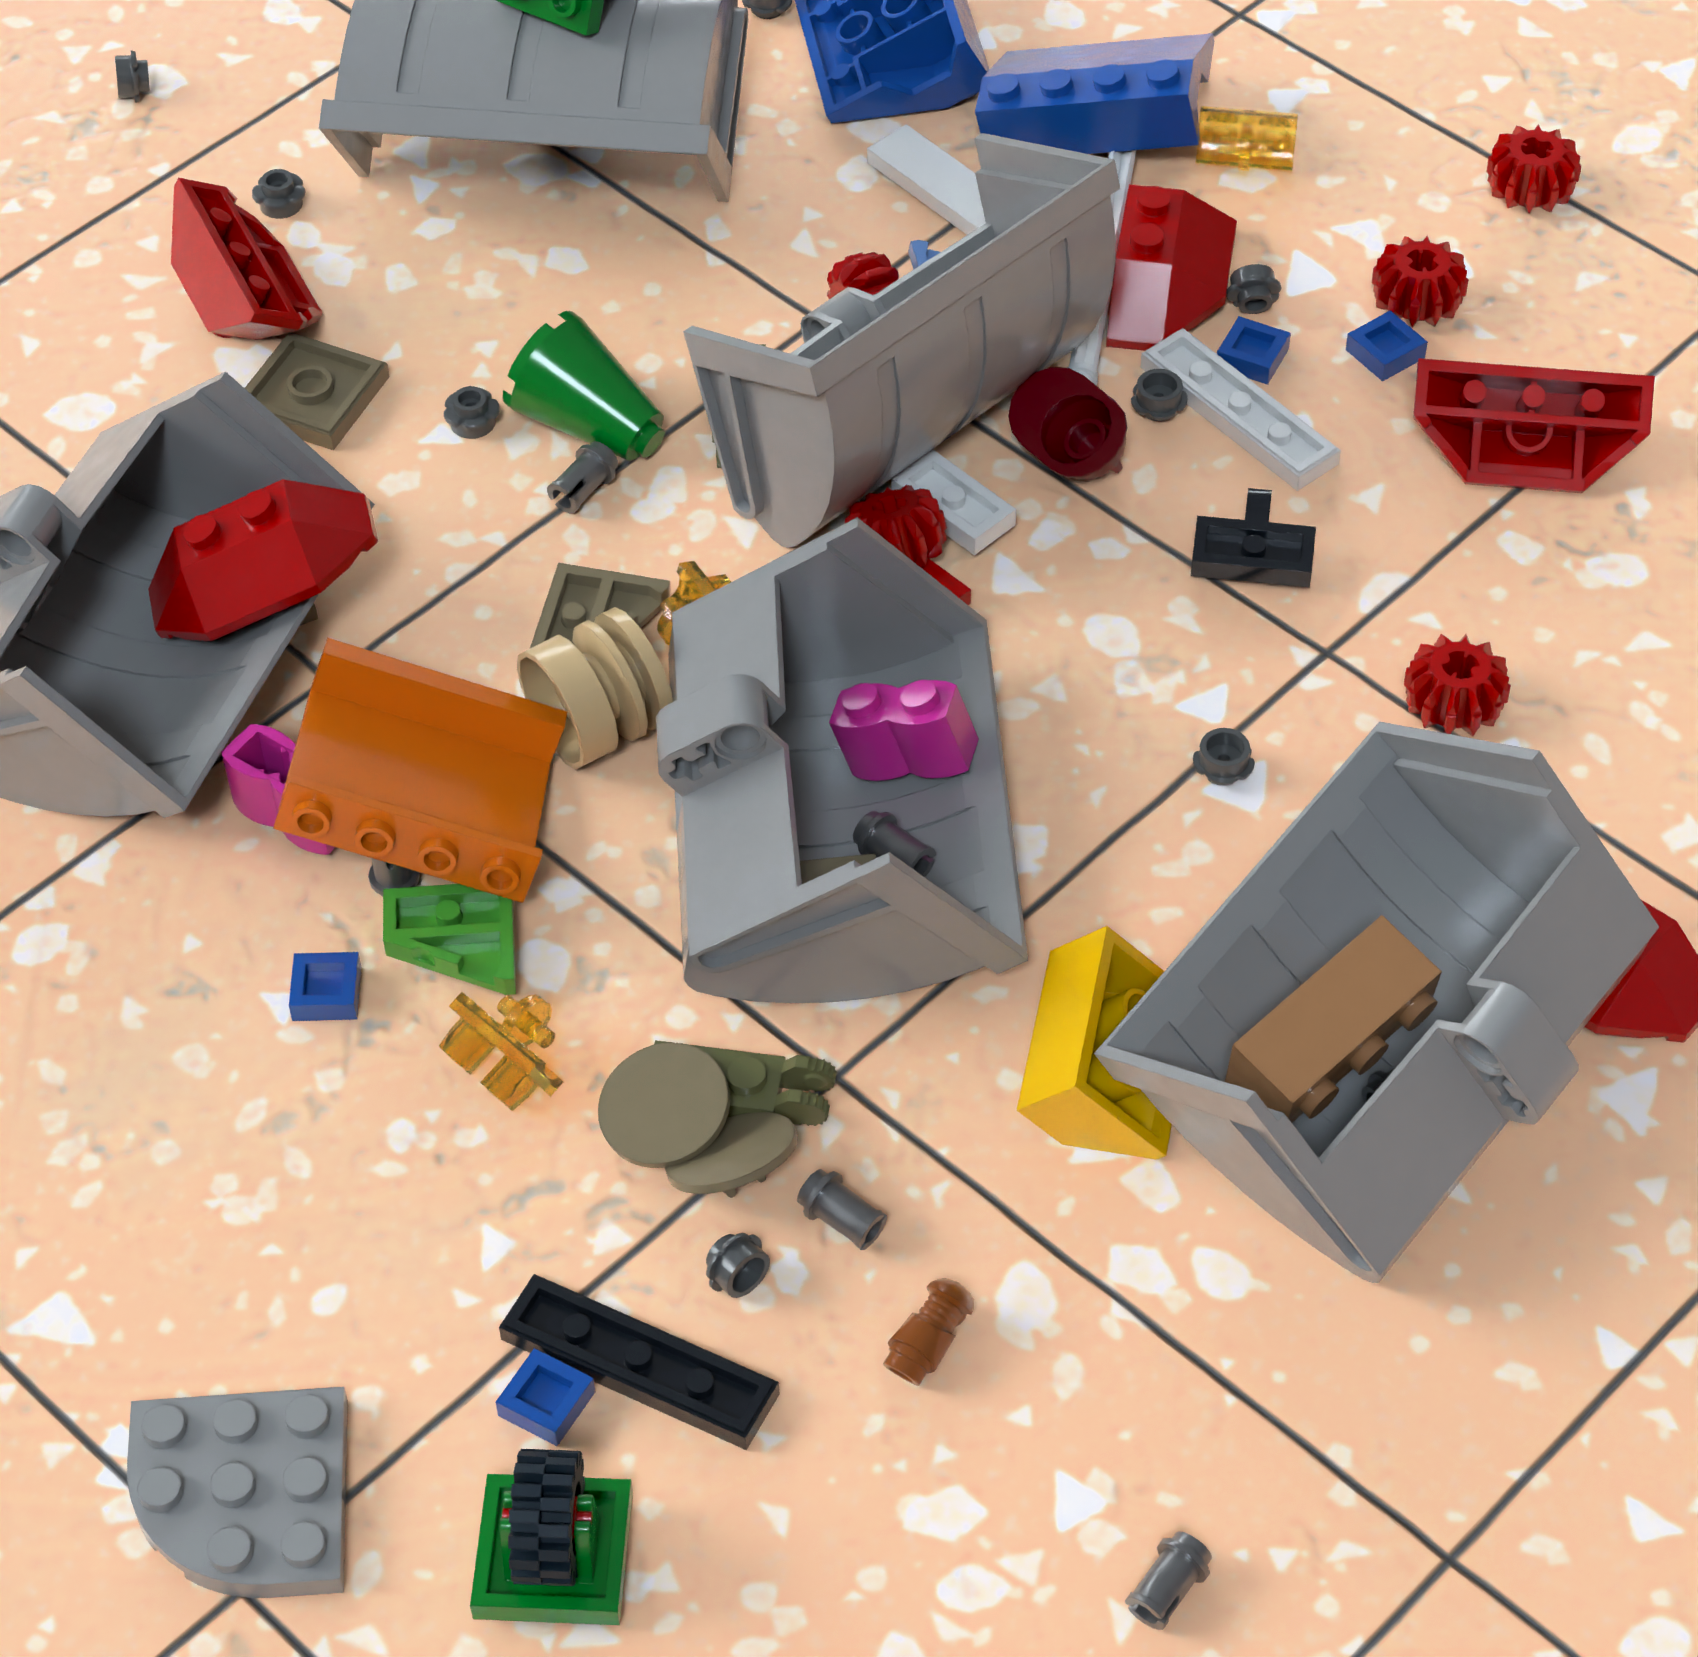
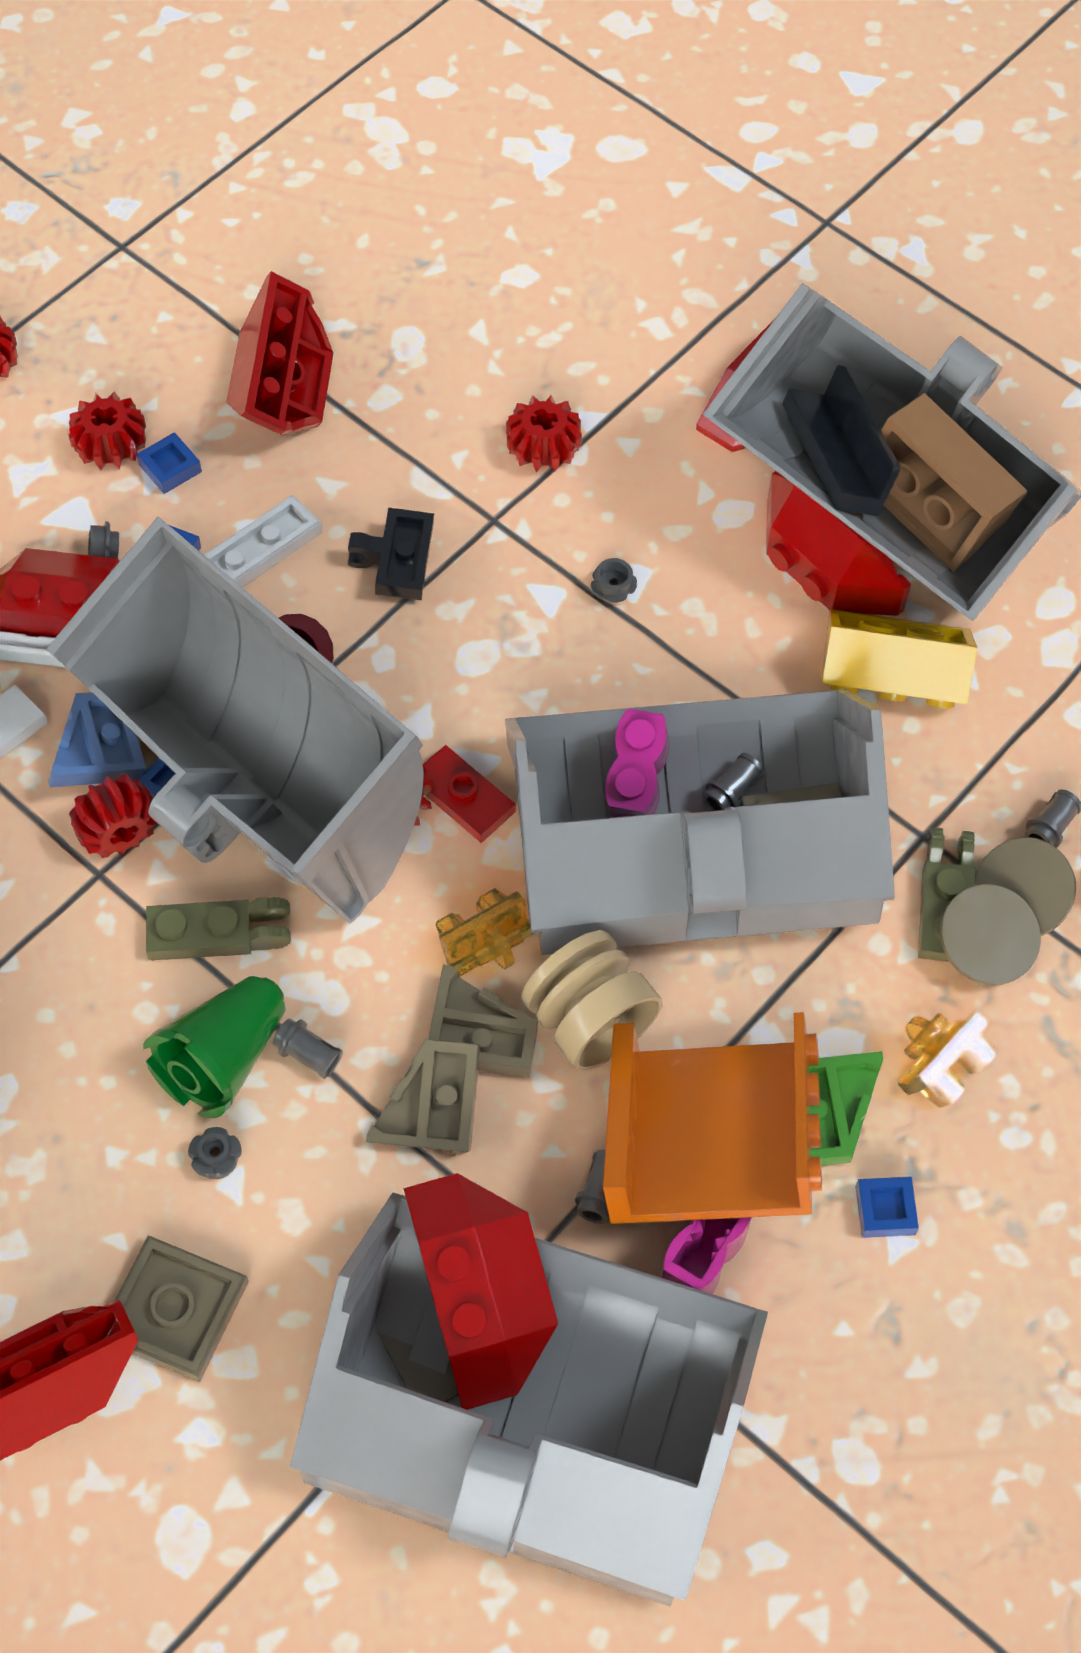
camera: 95 degrees left, 10 degrees up
none -> dark tan wing [366,1039,481,1152]
none -> black panel [782,365,900,516]

